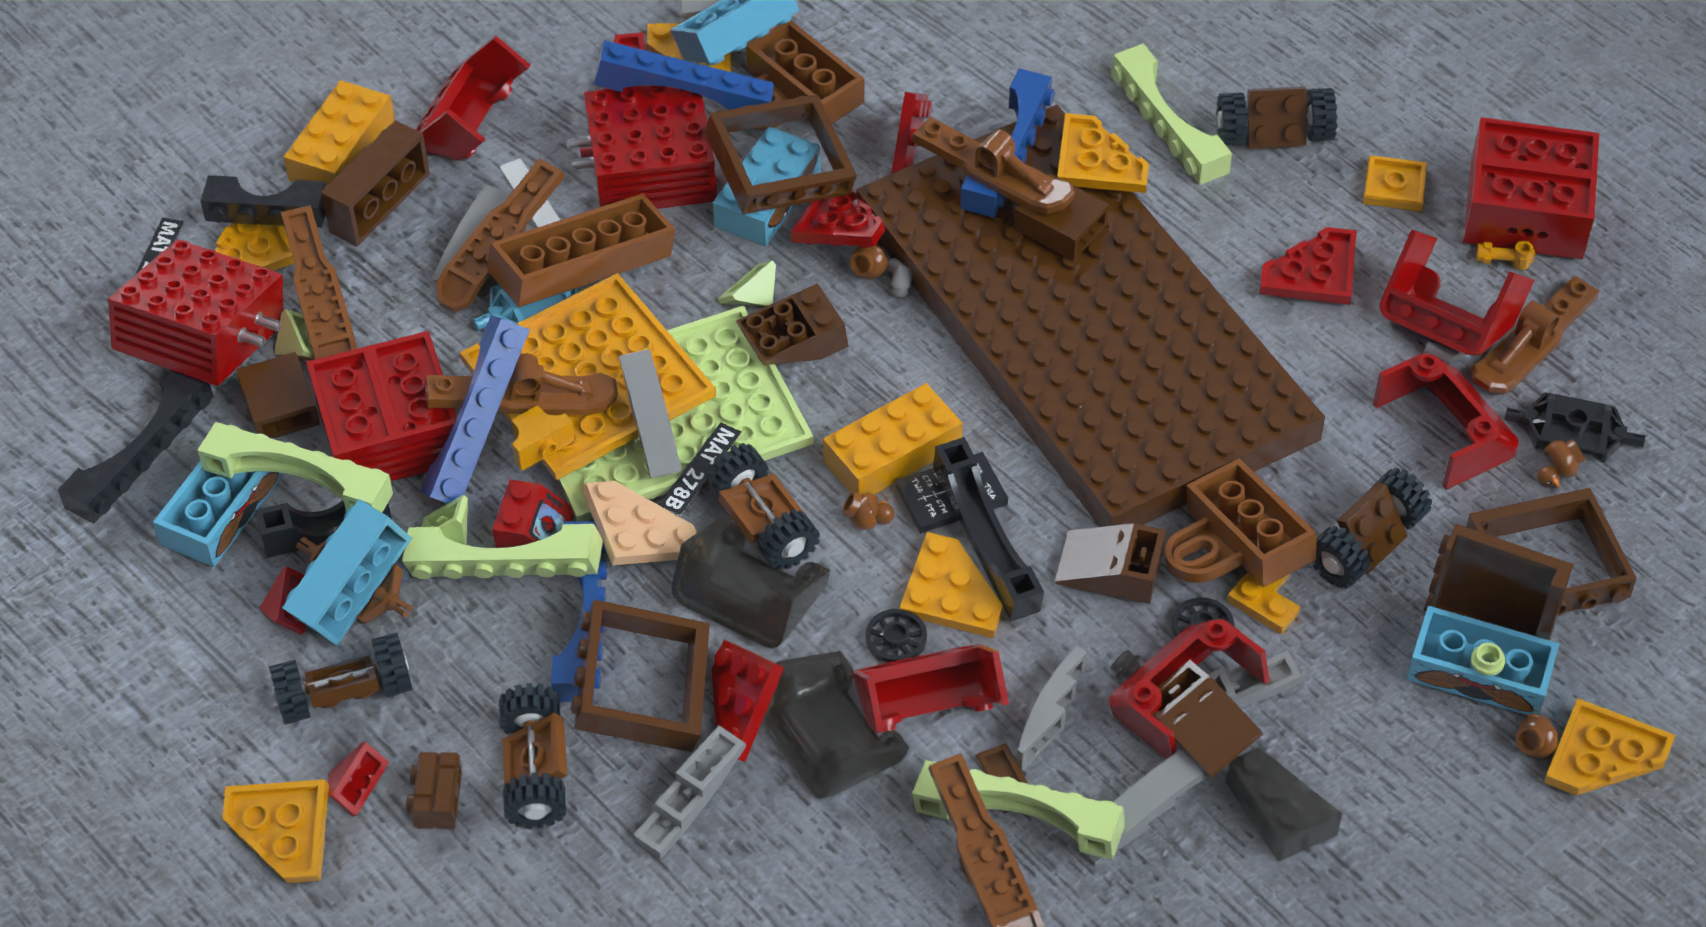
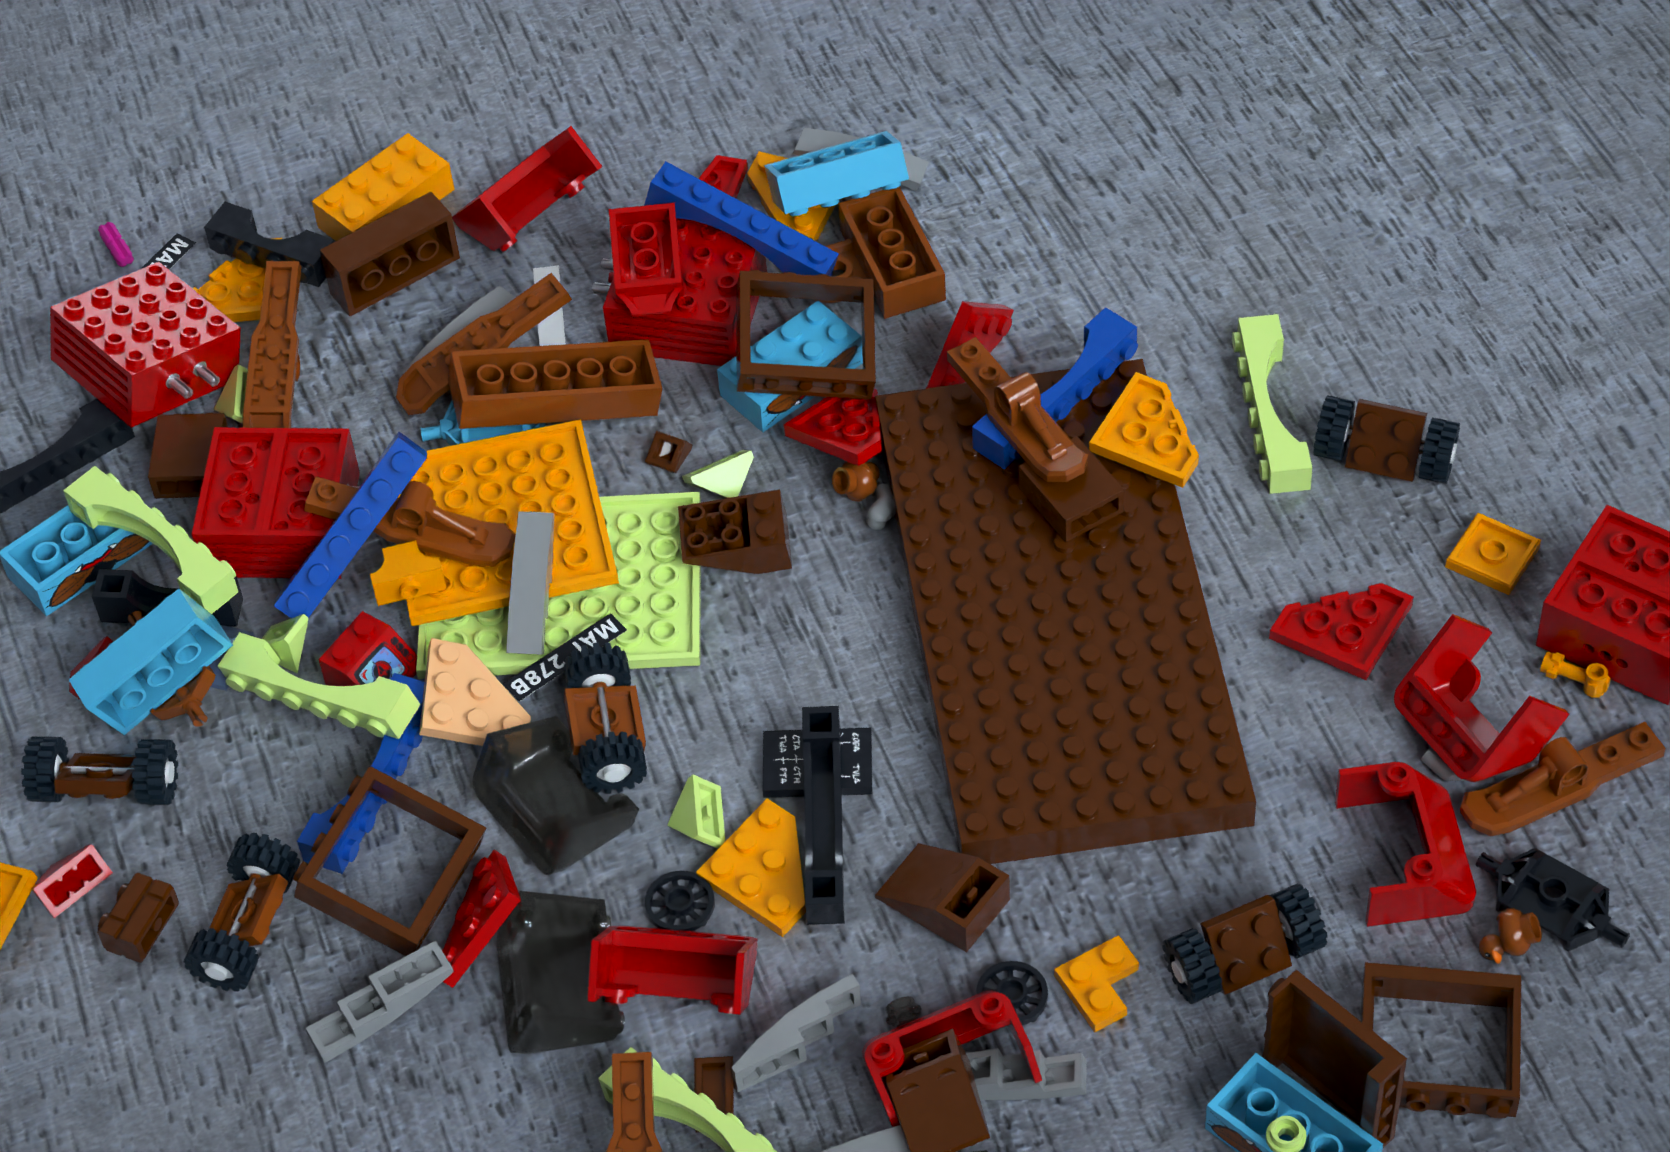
camera: 25 degrees right, 0 degrees up
light orange brick [823,383,963,494] -> none
dark orange animal [842,492,894,530] -> none
dark orange brick [1165,458,1316,588] -> none
none -> dark pink piece [98,222,134,267]
none -> red slope [609,203,682,317]
none -> reddish brown slope [645,431,693,473]
none -> yellowish green slope [667,775,725,849]

